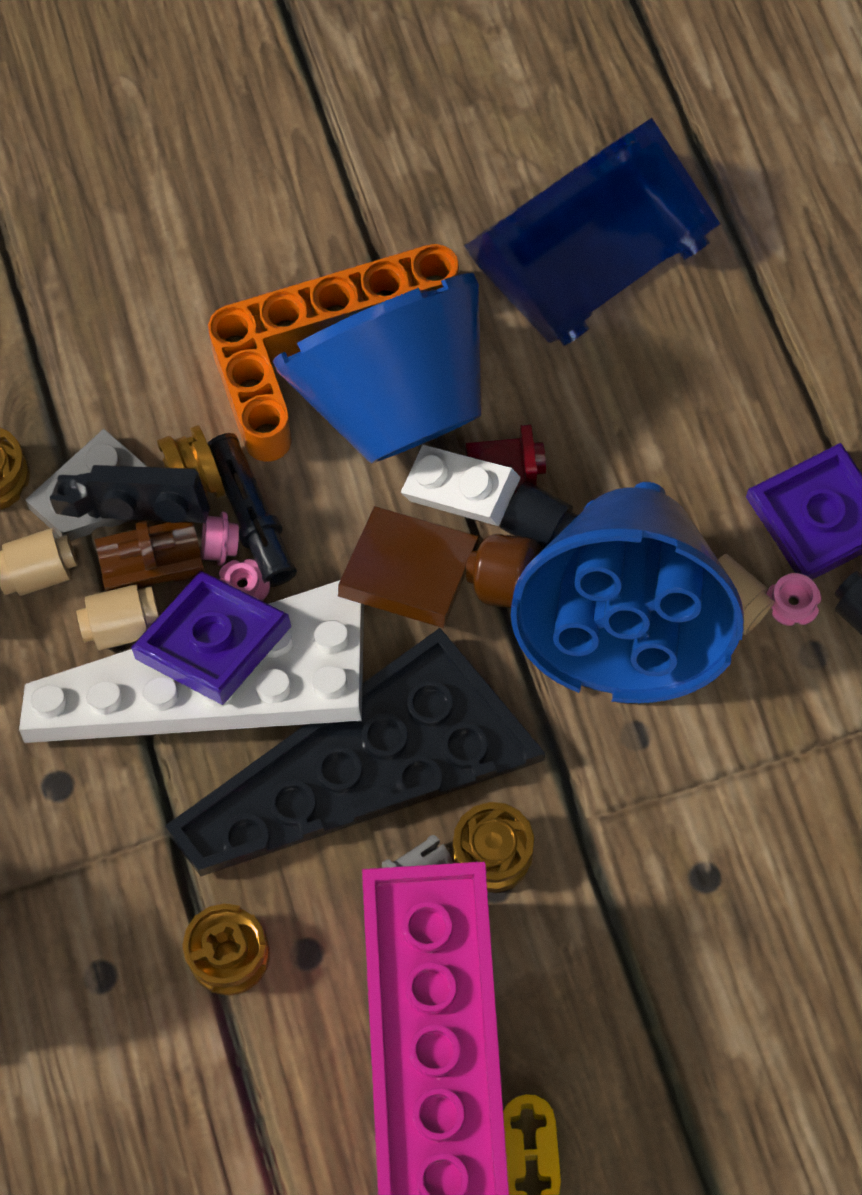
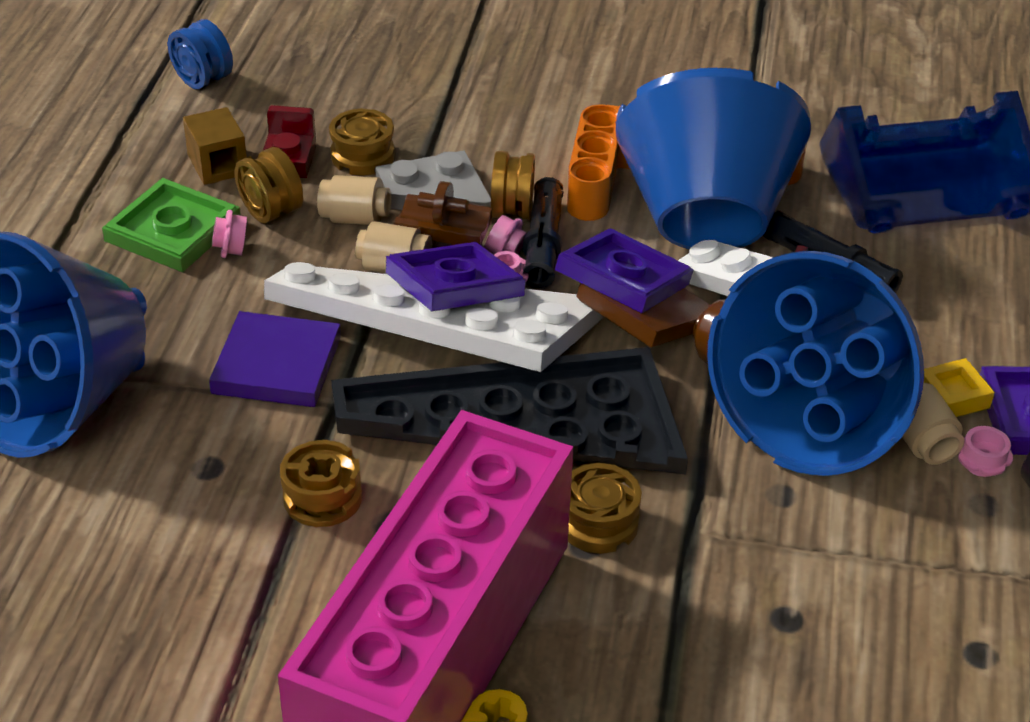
camera: 25 degrees right, 25 degrees down
black hinge [50,465,210,523] -> none
none -> dark purple tile [209,311,341,407]
none -> dark purple tile [555,228,694,313]
none -> black pin [763,210,903,293]
none -> yellow plate [924,358,995,417]

